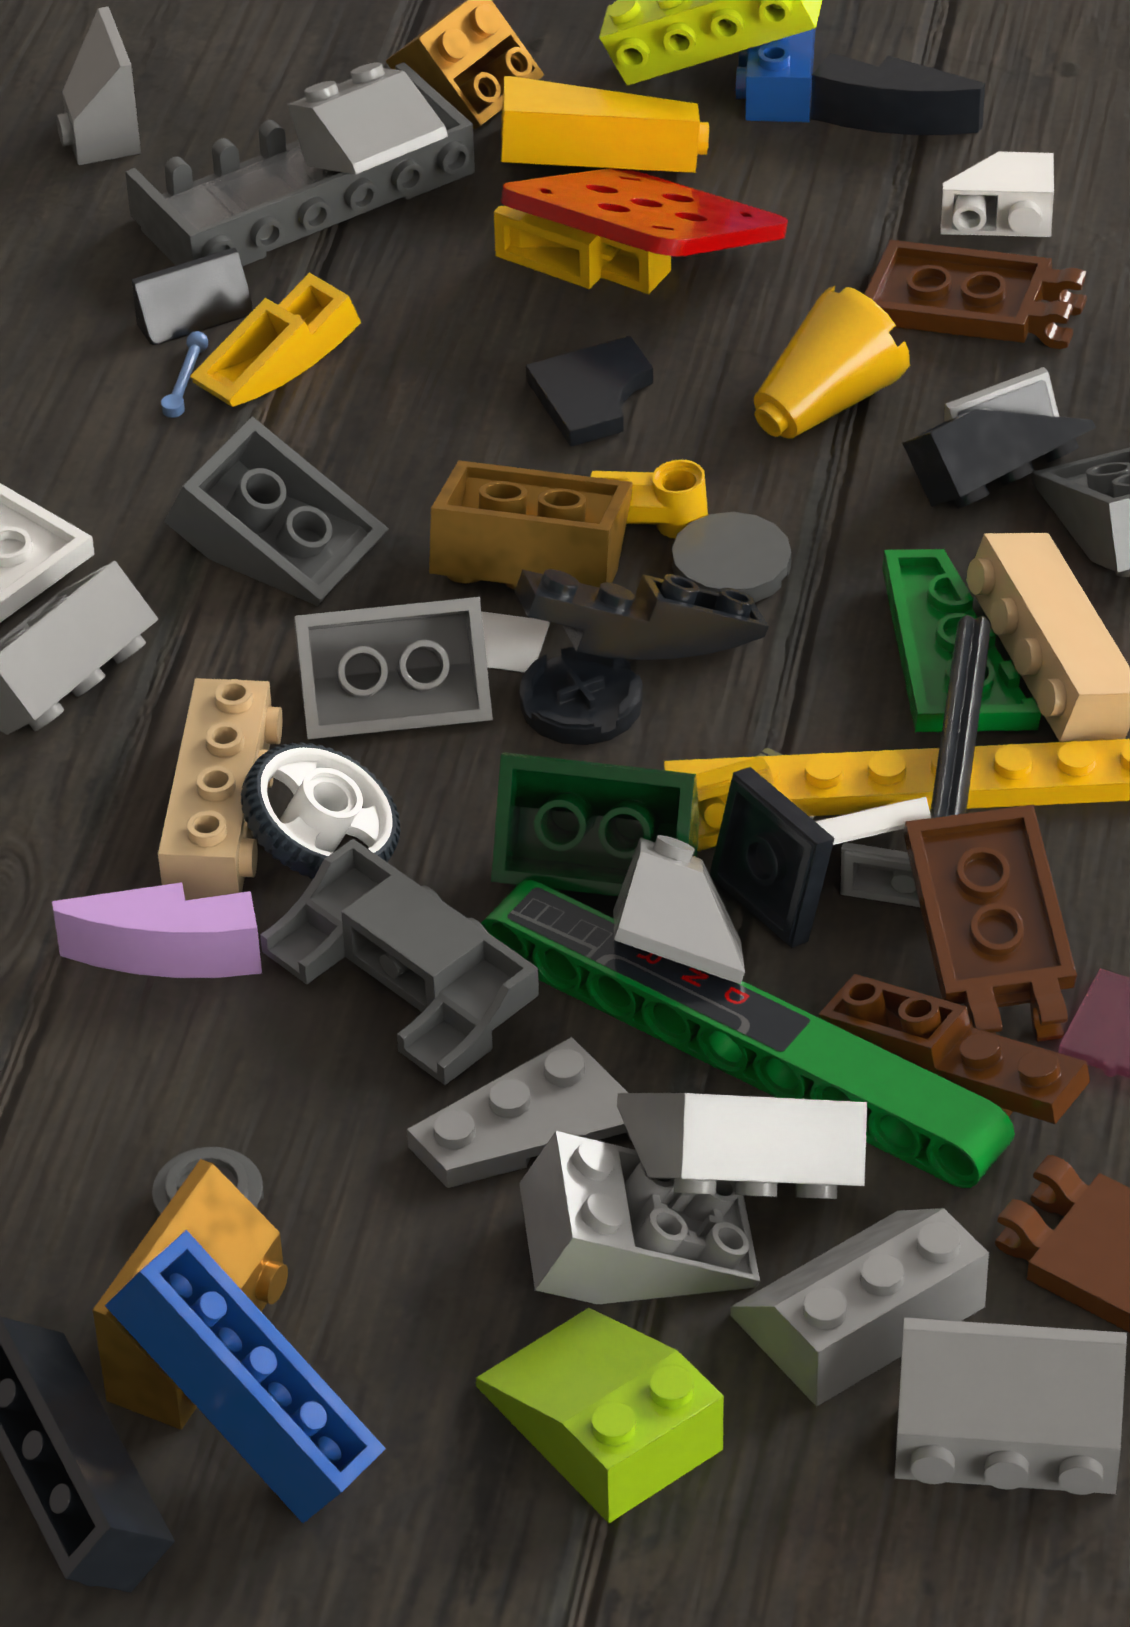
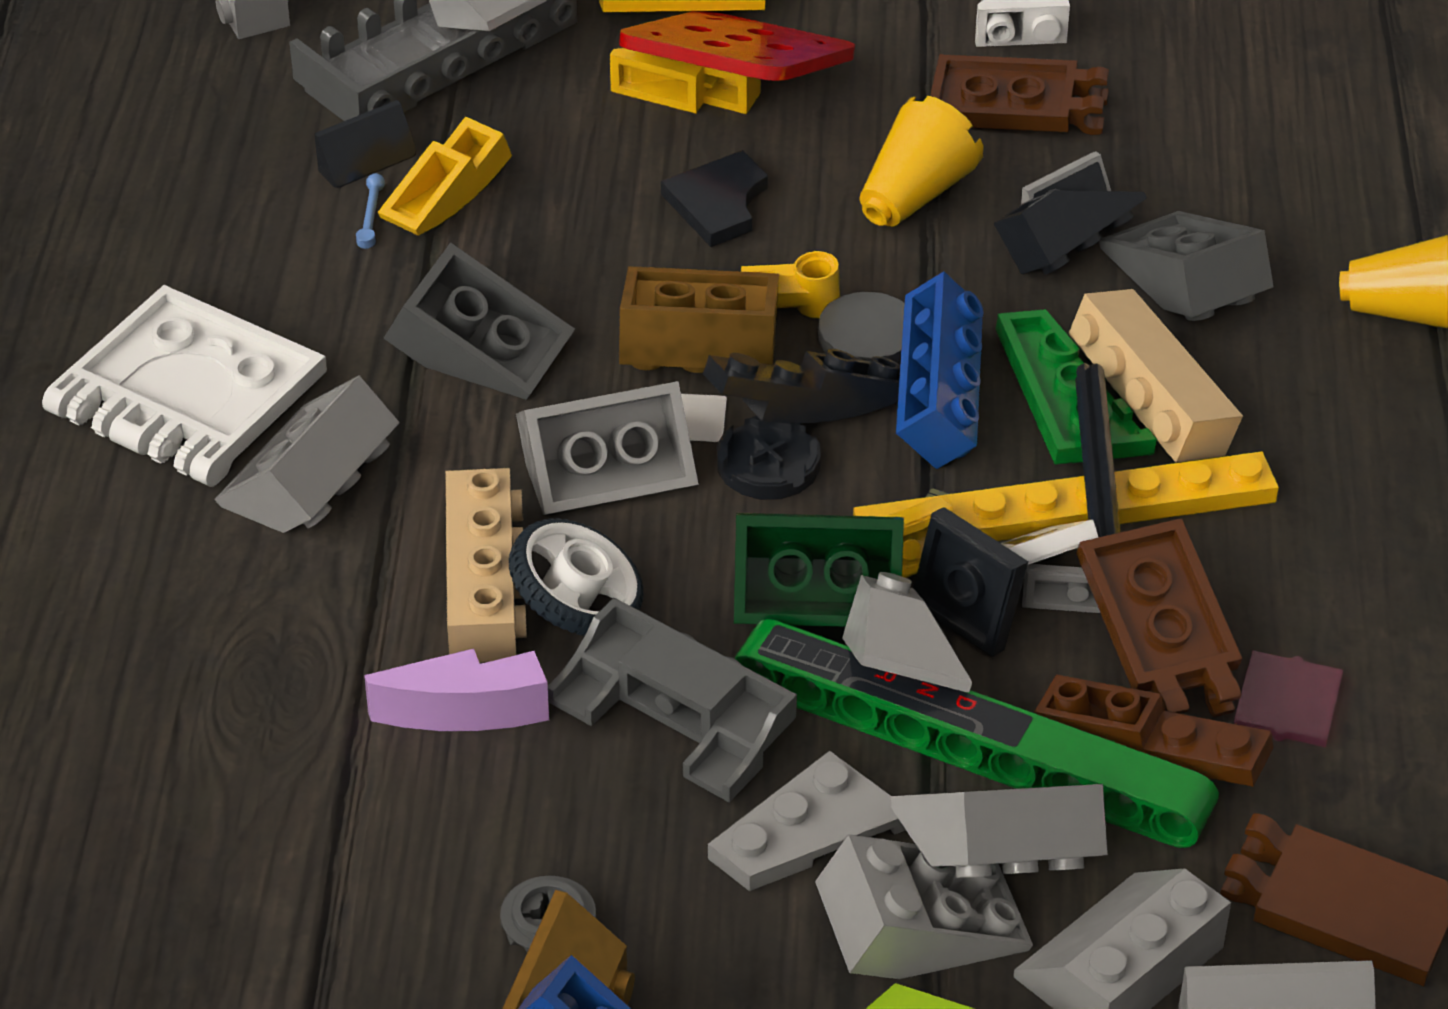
camera: 10 degrees left, 0 degrees up
none -> blue brick [896,271,984,469]

